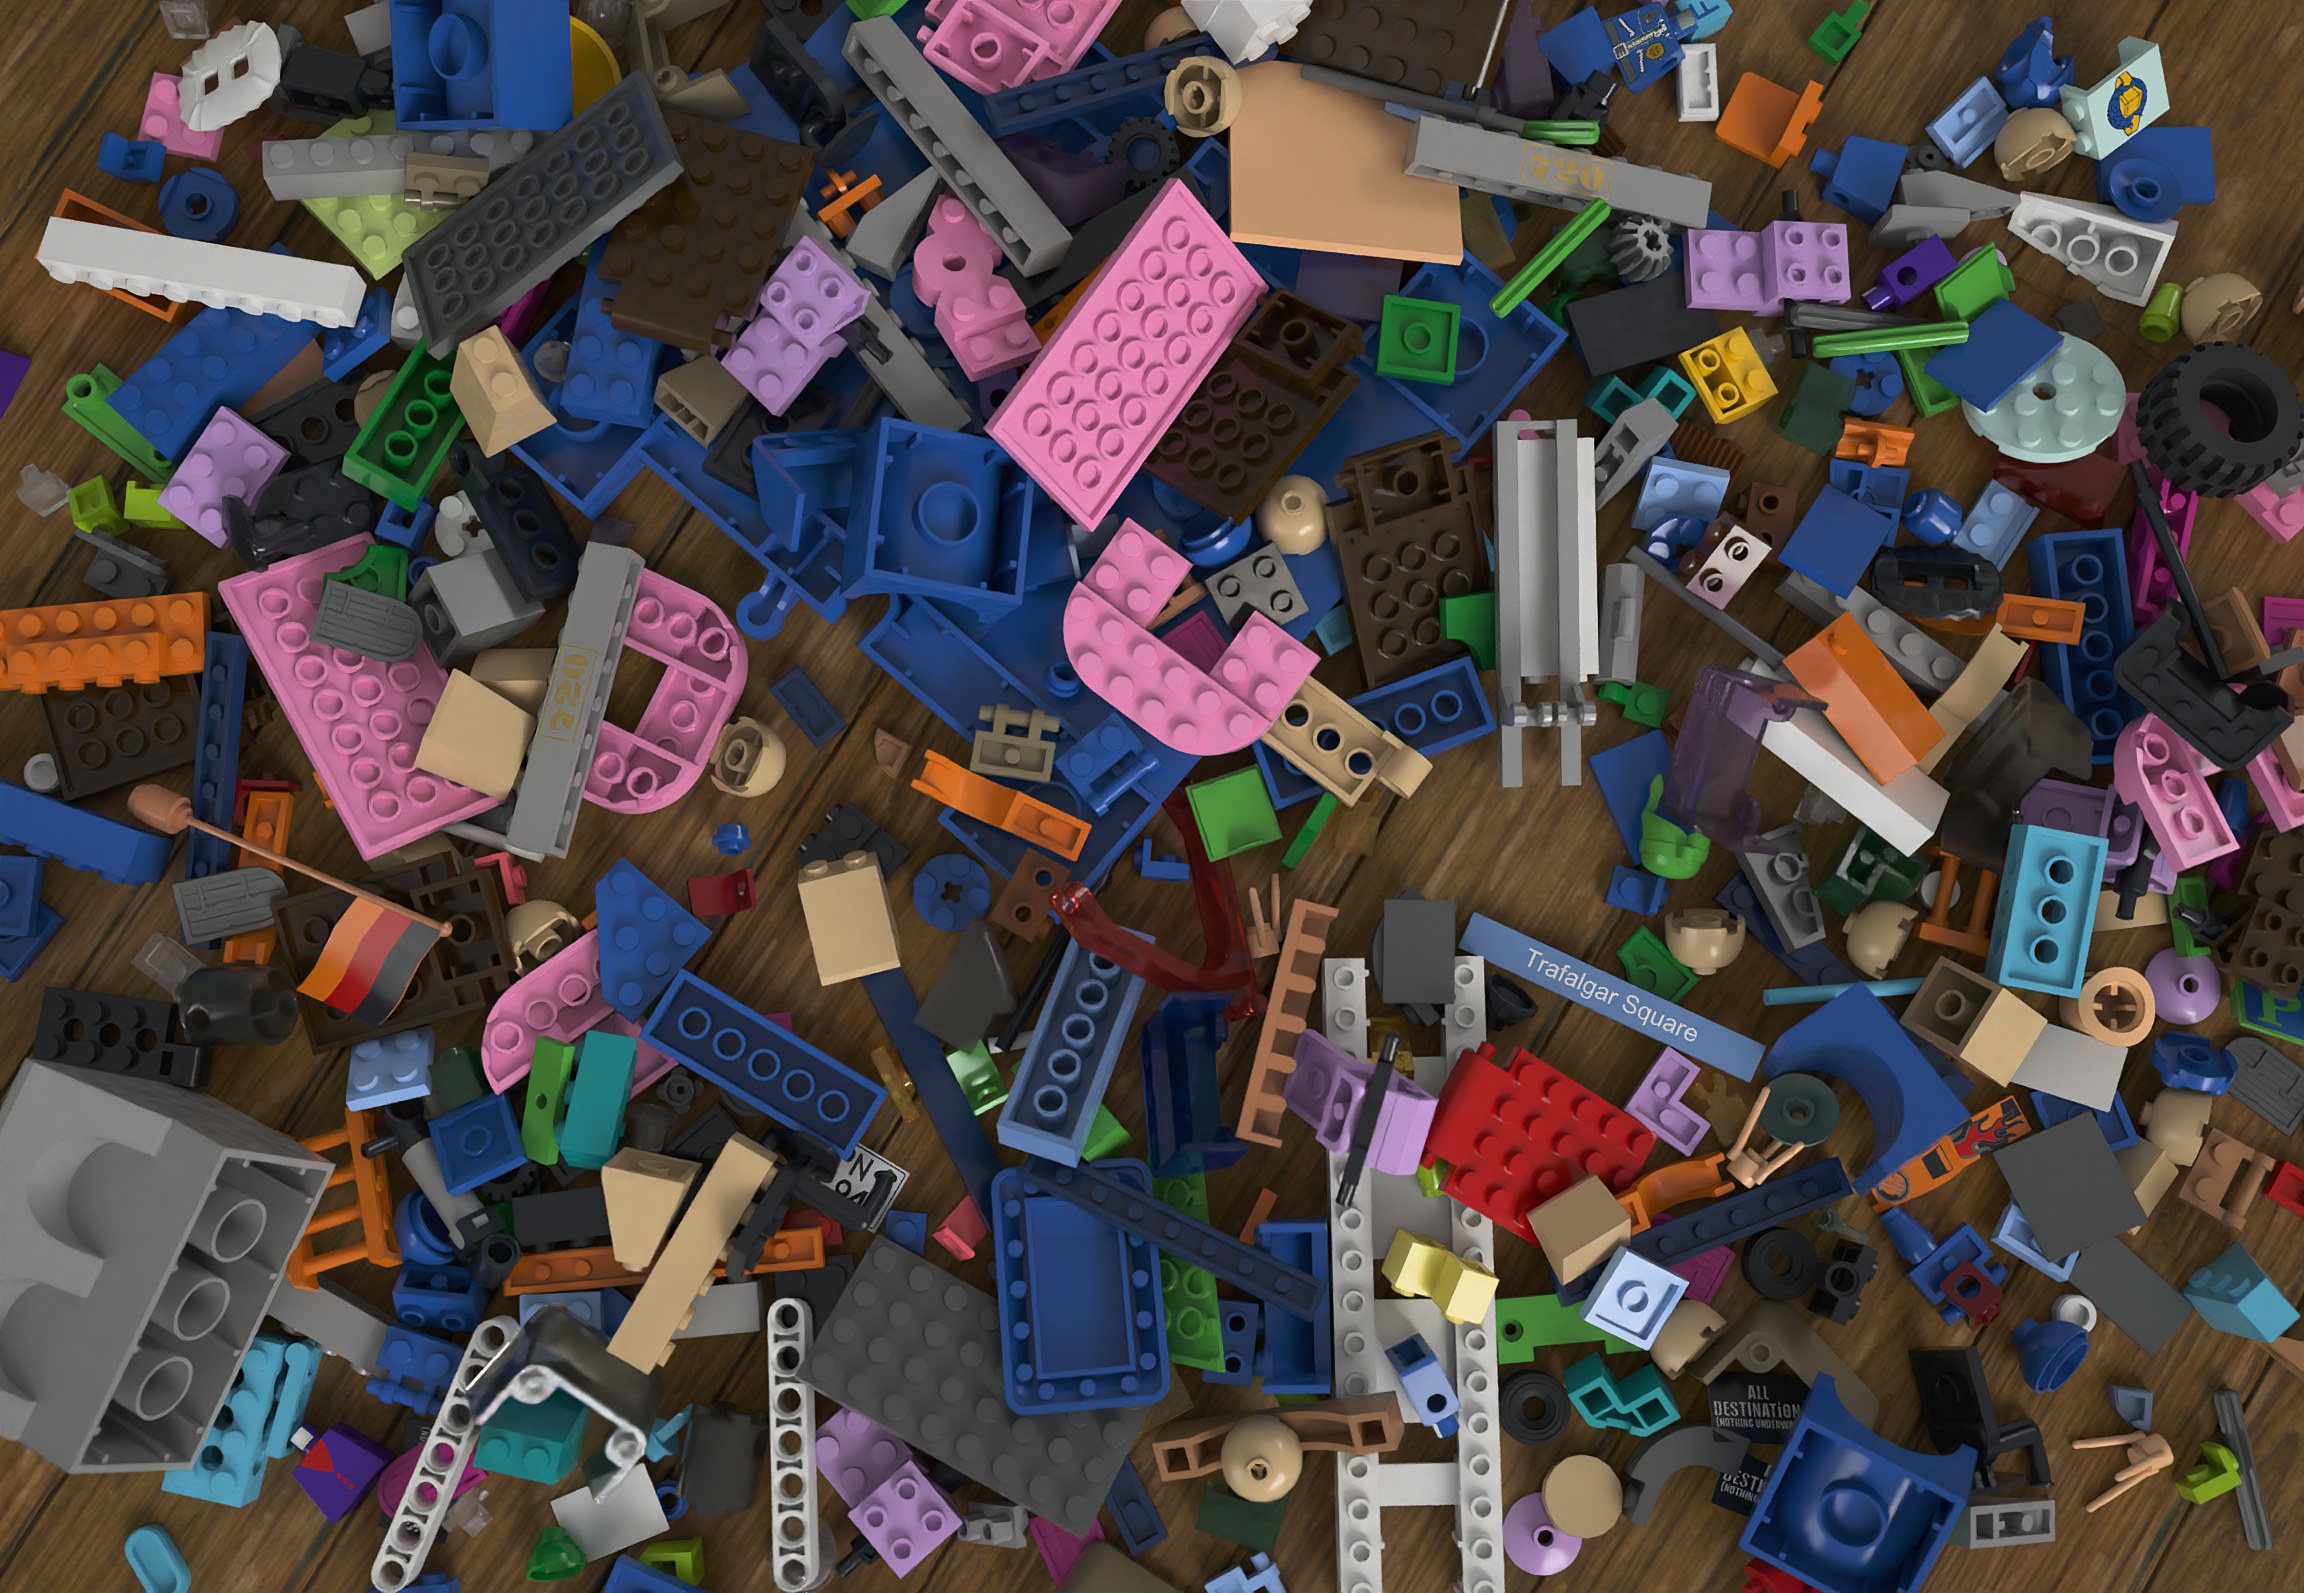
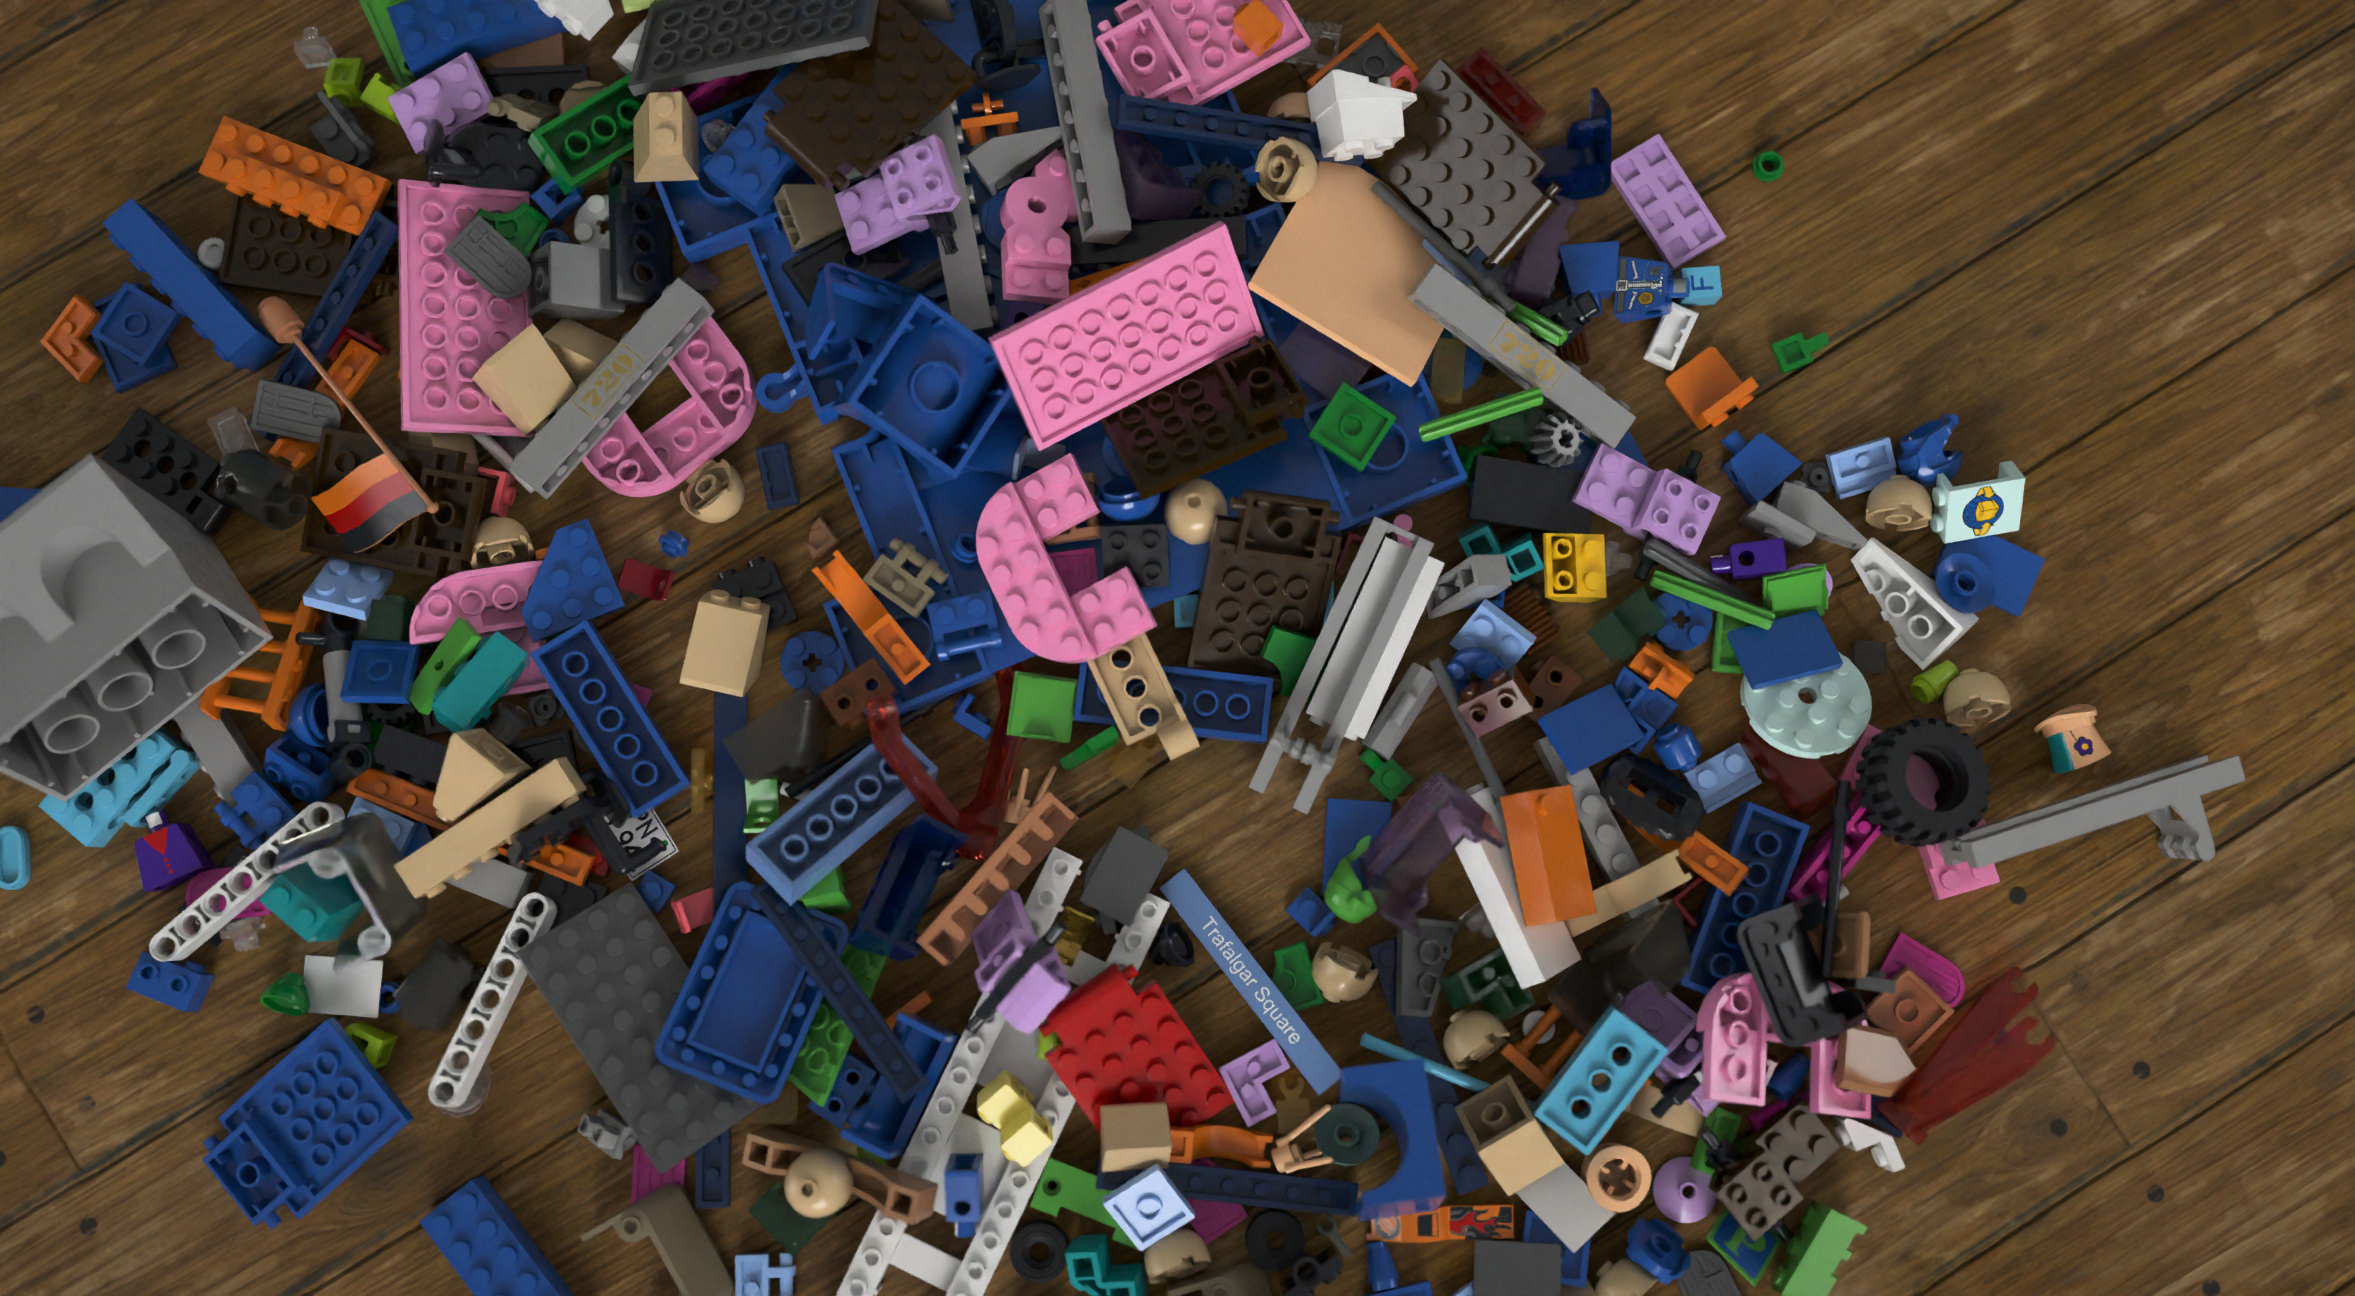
camera: 30 degrees right, 0 degrees up
blue plate [322,286,393,383] -> none
medium azure piece [636,1403,698,1462] -> none
lavender piece [799,1406,969,1579] -> none
none -> dark tan plate [487,93,559,132]

